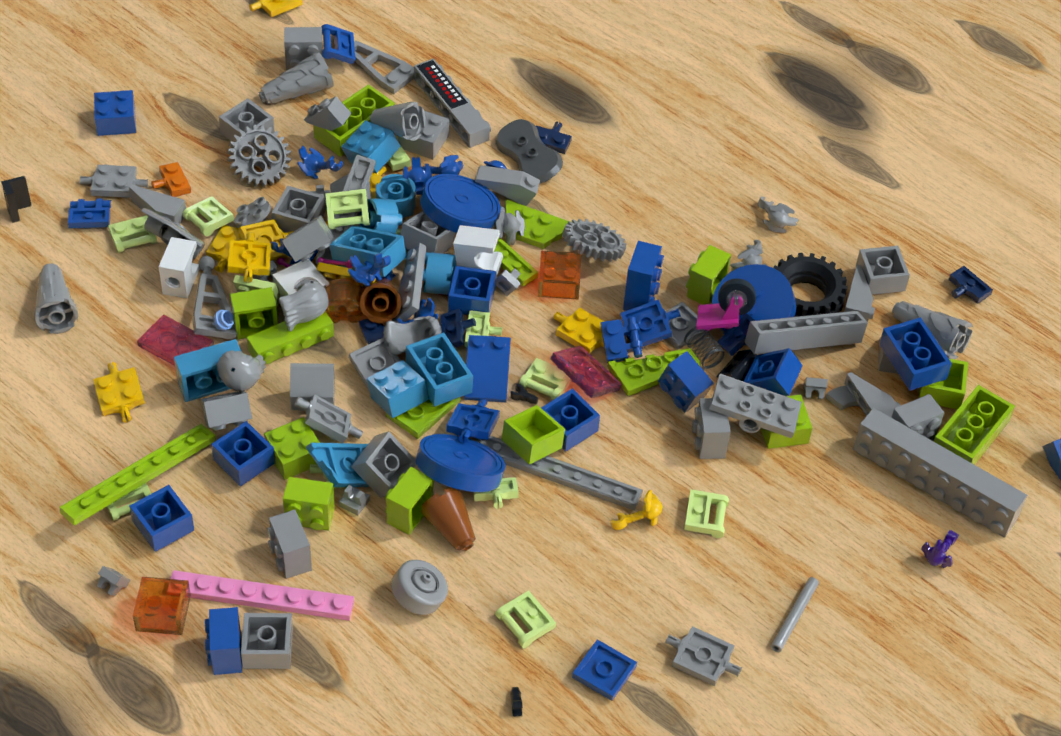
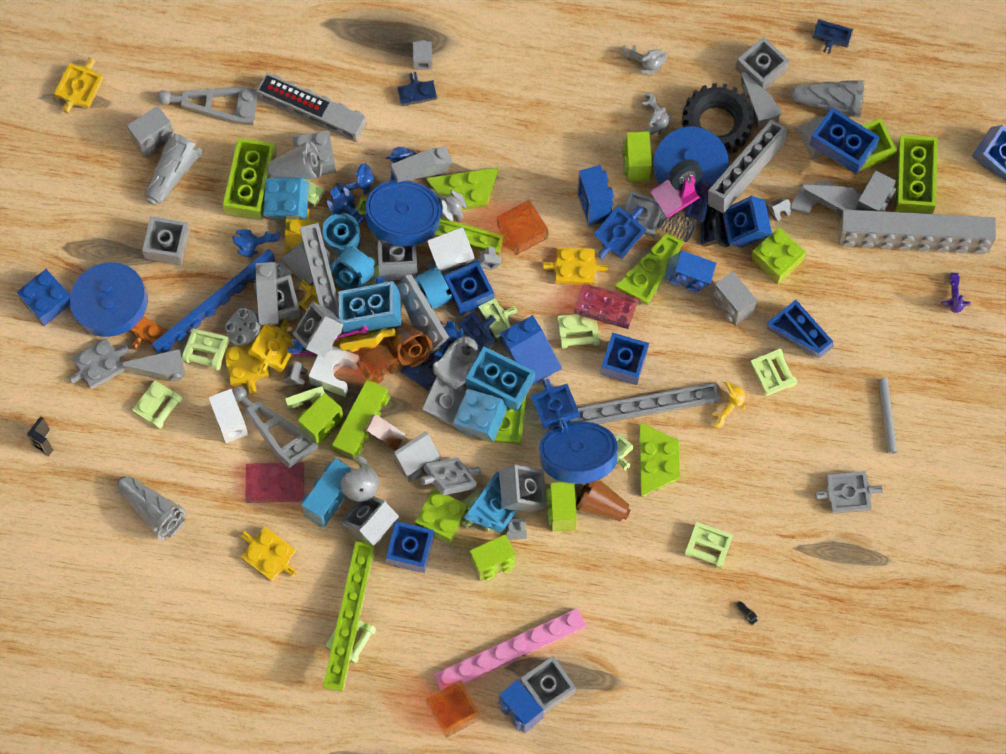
camera: 30 degrees left, 20 degrees up
blue plate [68,198,111,228] -> none
light grey tile [97,566,130,596] -> none
blue brick [129,485,194,552] -> none
light grey panel [141,208,205,259] -> none
light blue plate [213,310,235,330] -> none
light grey gear [227,125,291,187] -> none
yellow plate [227,232,271,283] -> none
light grey brick [267,510,312,579] -> none
light grey piece [279,280,329,332] -> none
light grey slope [304,96,351,131] -> none
blue plate [321,24,356,64] -> none
yellowish green plate [326,189,370,230] -> none
blue piece [348,253,391,286] -> none
light grey wheel [391,560,448,615] -> none
dark grey plate [495,119,563,184] -> none
lime piece [501,405,565,465] -> none
black piece [511,384,539,404] -> none
light grey gear [562,219,627,262] -> none
blue plate [572,639,637,701] -> none
blue plate [600,317,643,363] -> none
light grey plate [709,374,801,438] -> none
none -> blue brick [70,262,148,337]
none -> blue plate [152,249,275,354]
none -> light grey slope [256,262,279,325]
none -> tile [364,414,405,451]
none -> light grey brick [413,40,432,70]
none -> lime wing [640,423,680,497]
none -> blue wedge [766,299,833,359]

